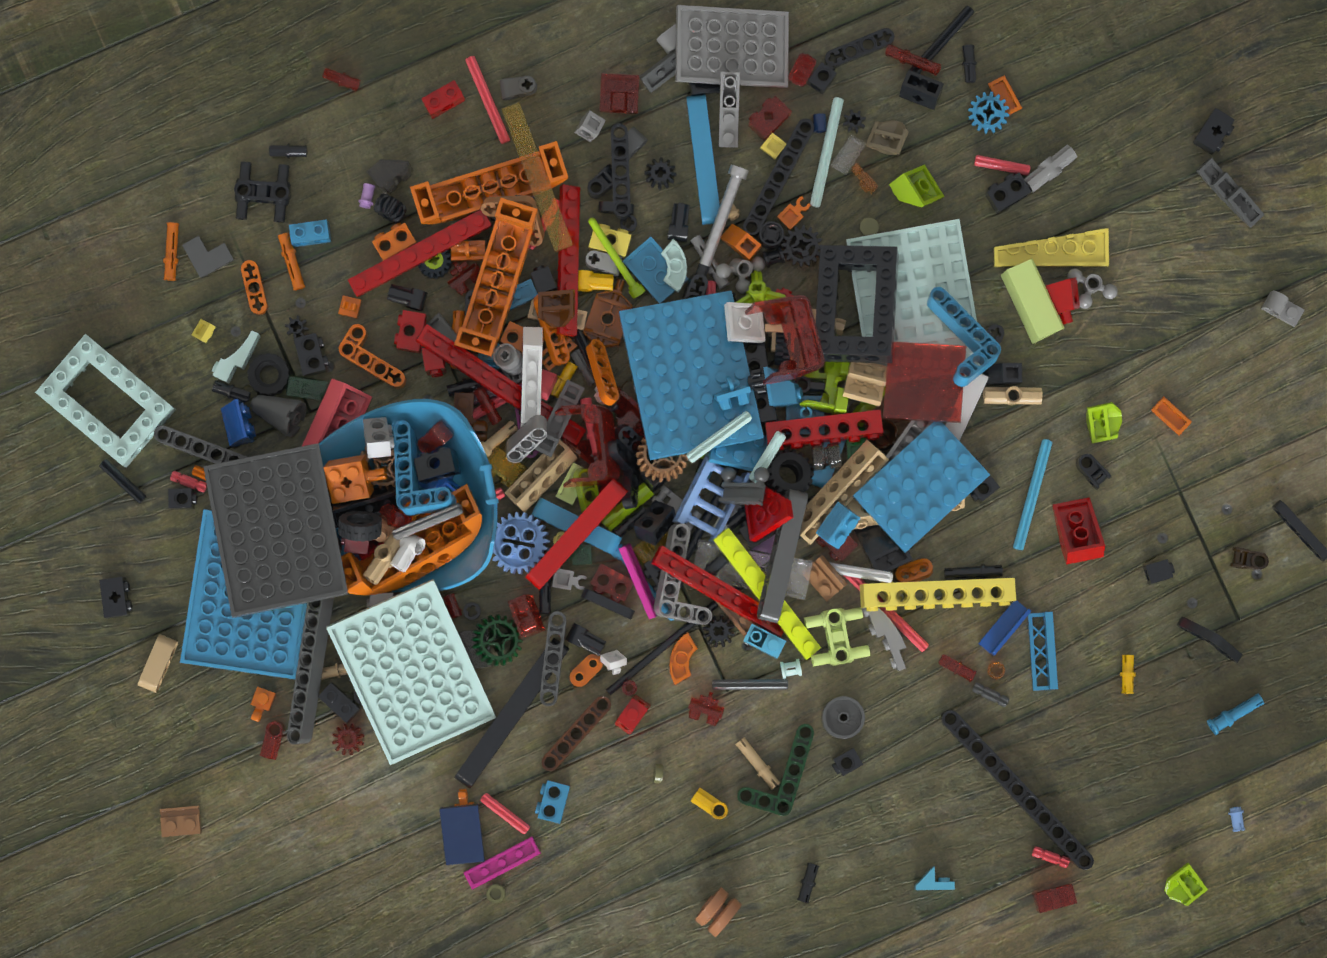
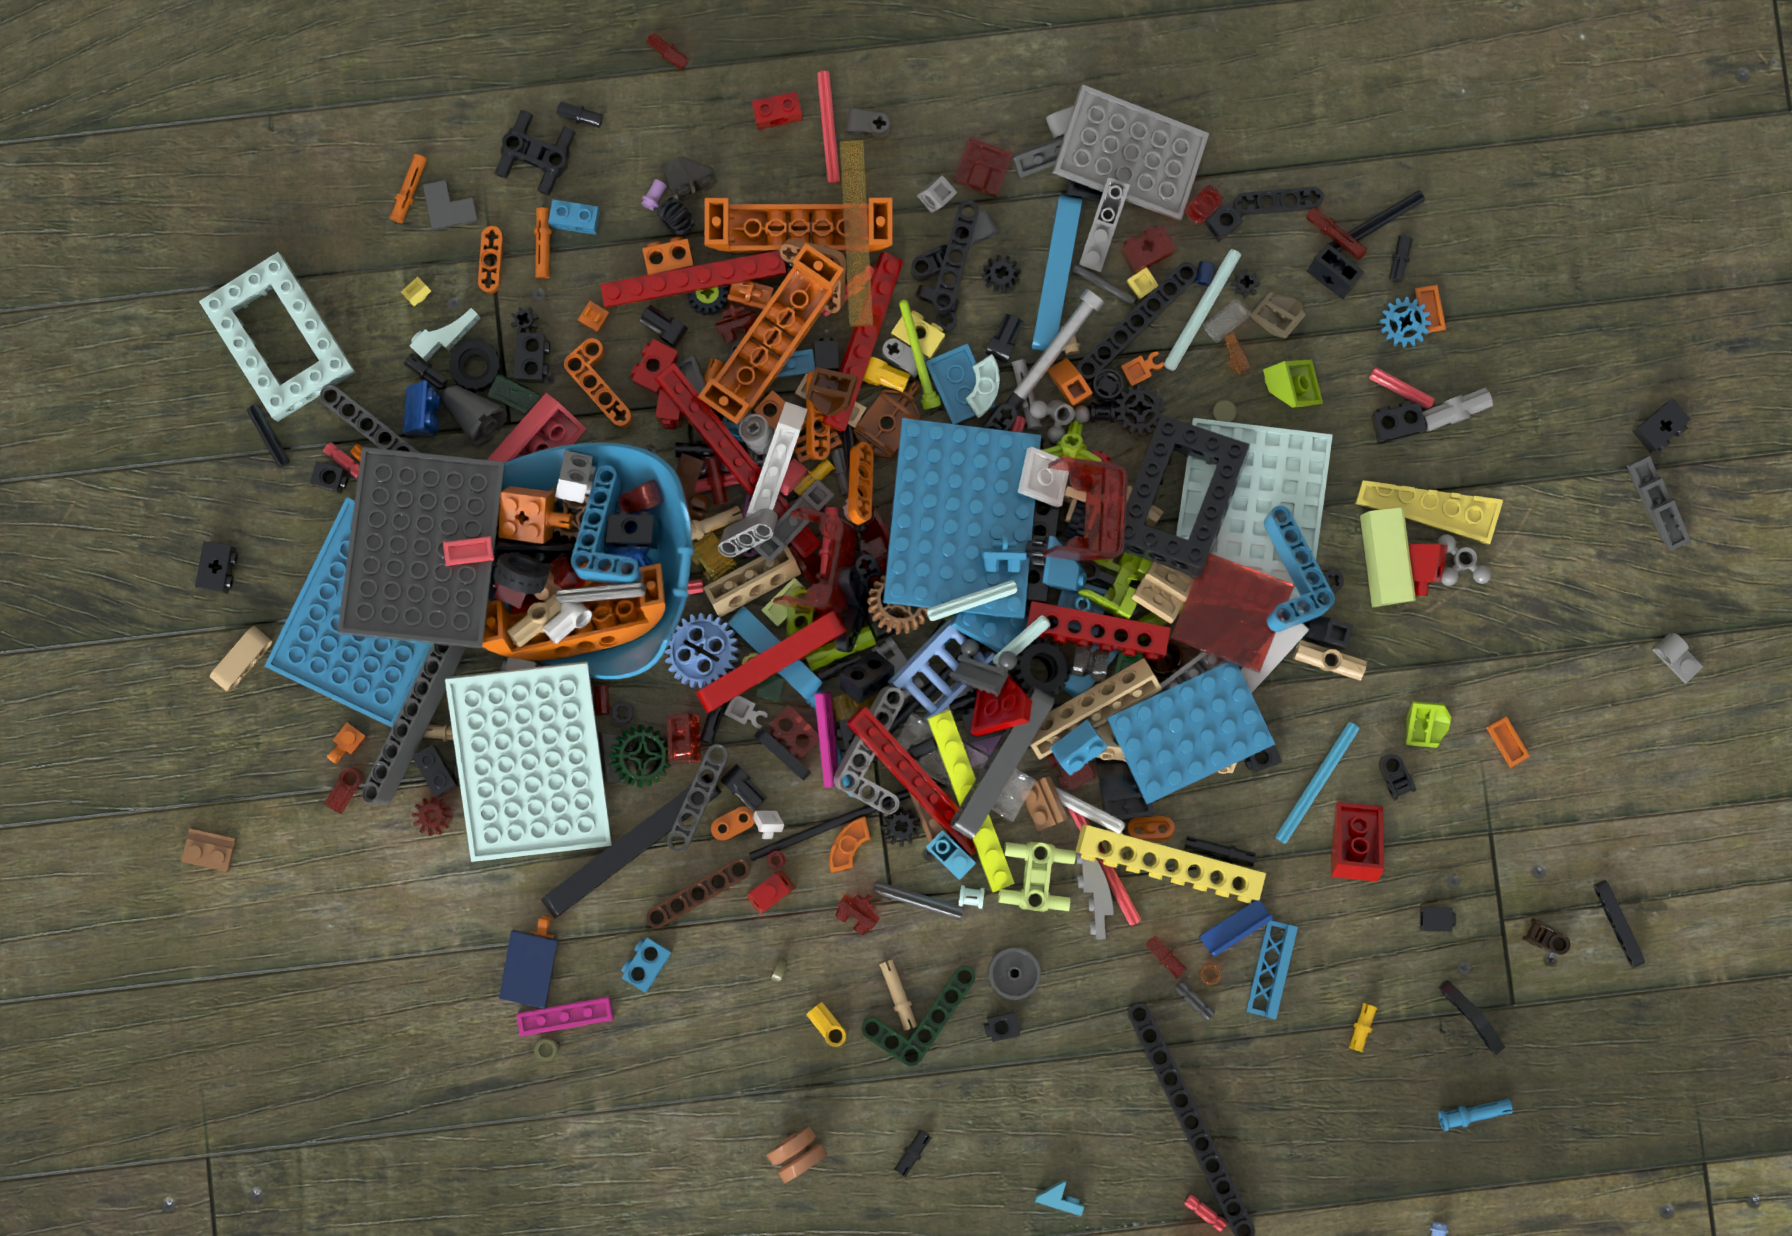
camera: 15 degrees right, 0 degrees up
coral axle [480,793,530,834] -> none
none -> coral tile [443,536,494,566]
none -> dark grey bar [1072,263,1136,306]

